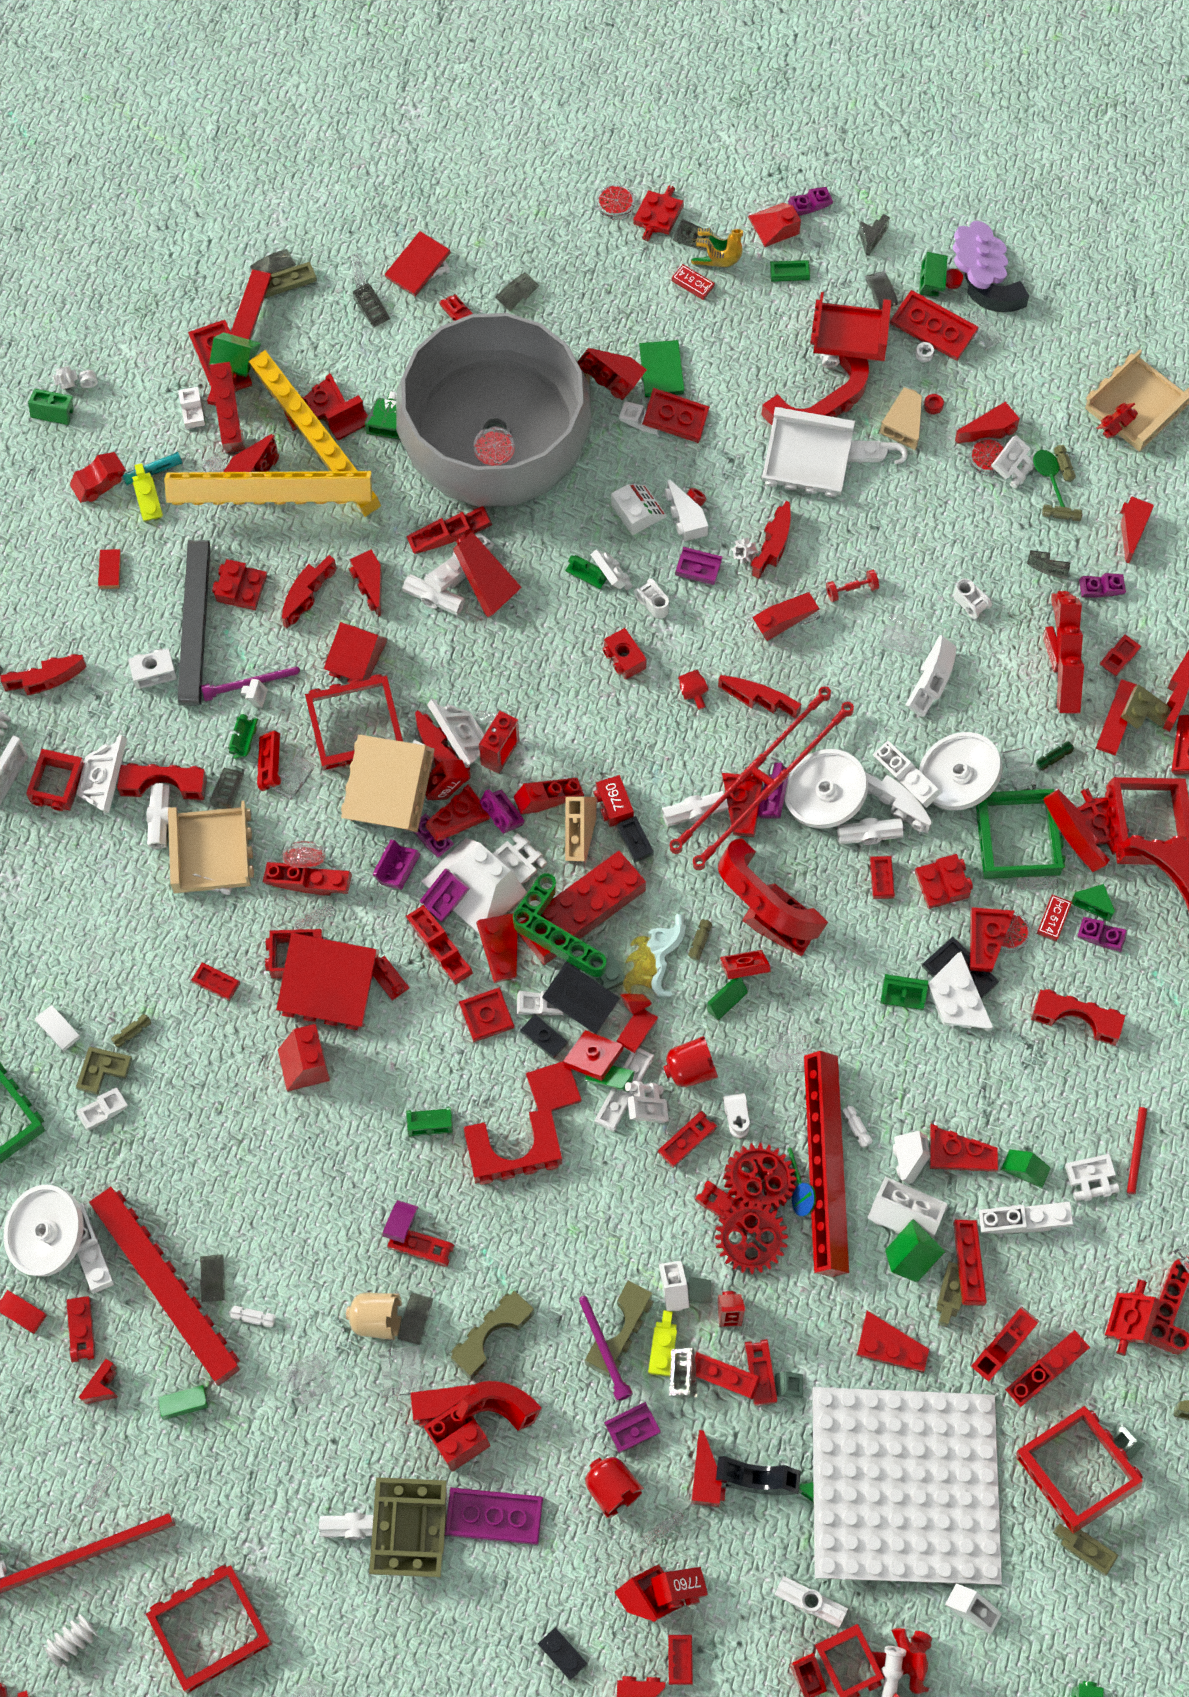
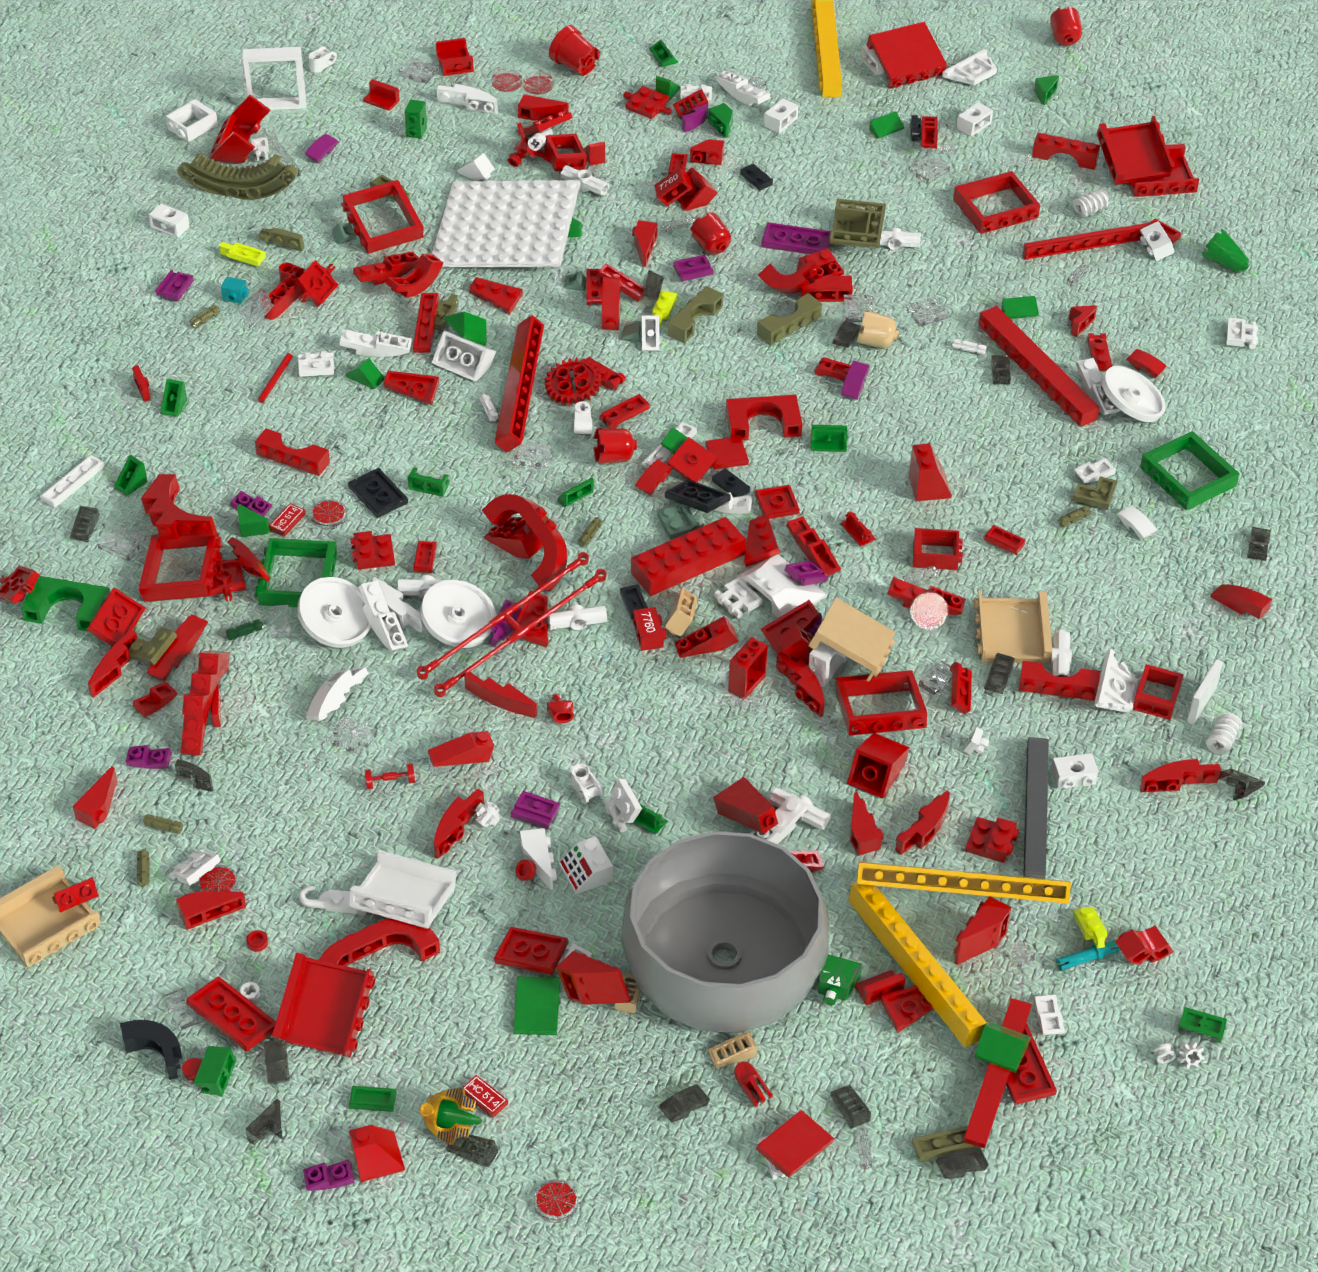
camera: 175 degrees left, 20 degrees down
red tile [98,549,121,589] -> none
magenta piece [201,666,300,702] -> none
red arch [210,362,245,454] -> none
green hinge [228,714,258,759] -> none
red panel [276,933,380,1030] -> none
magenta bracket [373,839,421,890] -> none
white wing [427,699,484,768] -> none
clear tile [473,426,515,466] -> none
magenta bracket [479,789,525,834] -> none
green beam [513,873,606,977] -> none
magenta piece [579,1296,633,1402] -> none
red brick [602,628,647,680] -> none
red slope [620,994,652,1014] -> none
piece [623,914,686,998] -> none
white plate [625,1081,669,1123] -> none
red plate [633,185,684,241] -> none
red gear [715,1199,788,1274] -> none
black arch [716,1456,801,1495] -> none
red plate [720,950,771,979] -> none
blue piece [788,1148,816,1217] -> none
tan slope [880,387,922,450] -> none
white slope [893,1131,930,1184] -> none
white wing [928,952,993,1031] -> none
lavender plate [953,221,1008,289] -> none
white piece [953,579,992,619] -> none
red wing [970,907,1015,972] -> none
green piece [1033,450,1065,507] -> none

